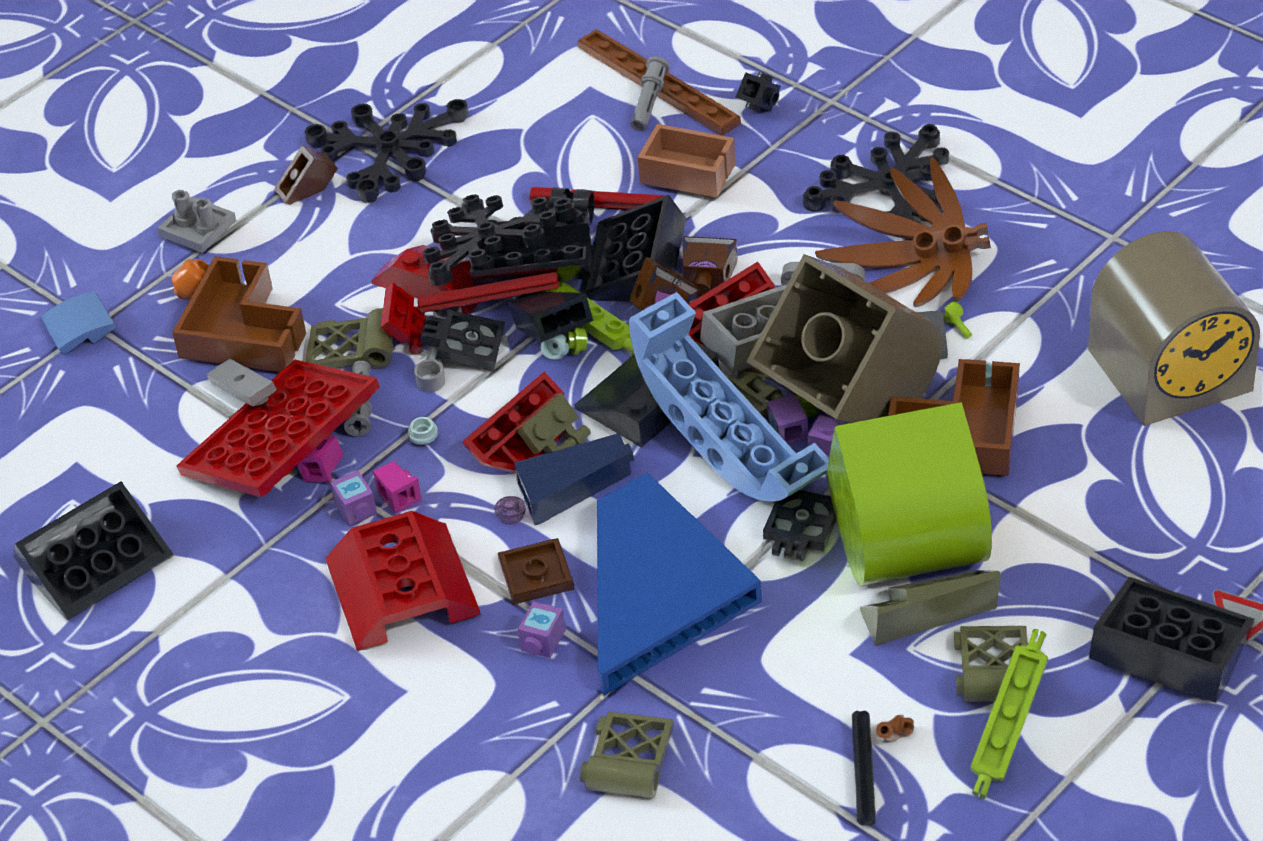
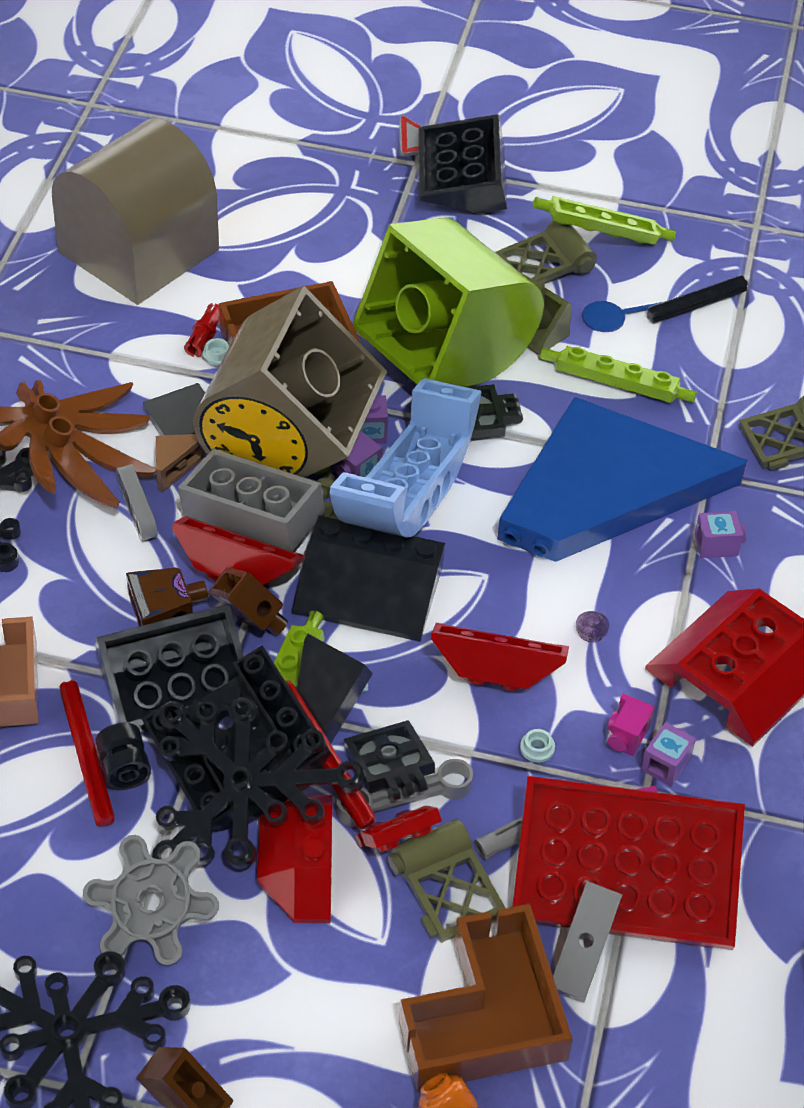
camera: 125 degrees left, 5 degrees up
reddish brown tile [497,538,575,605] -> none
dark blue slope [514,433,634,525] -> none
olive plate [516,393,591,454] -> none
dark orange arm [876,714,915,742] -> none
lime hand [943,301,972,339] -> none
none -> light grey plate [83,835,219,966]
none -> red pin [184,303,219,357]
none -> lime plate [540,345,697,404]
none -> blue piece [582,301,664,333]

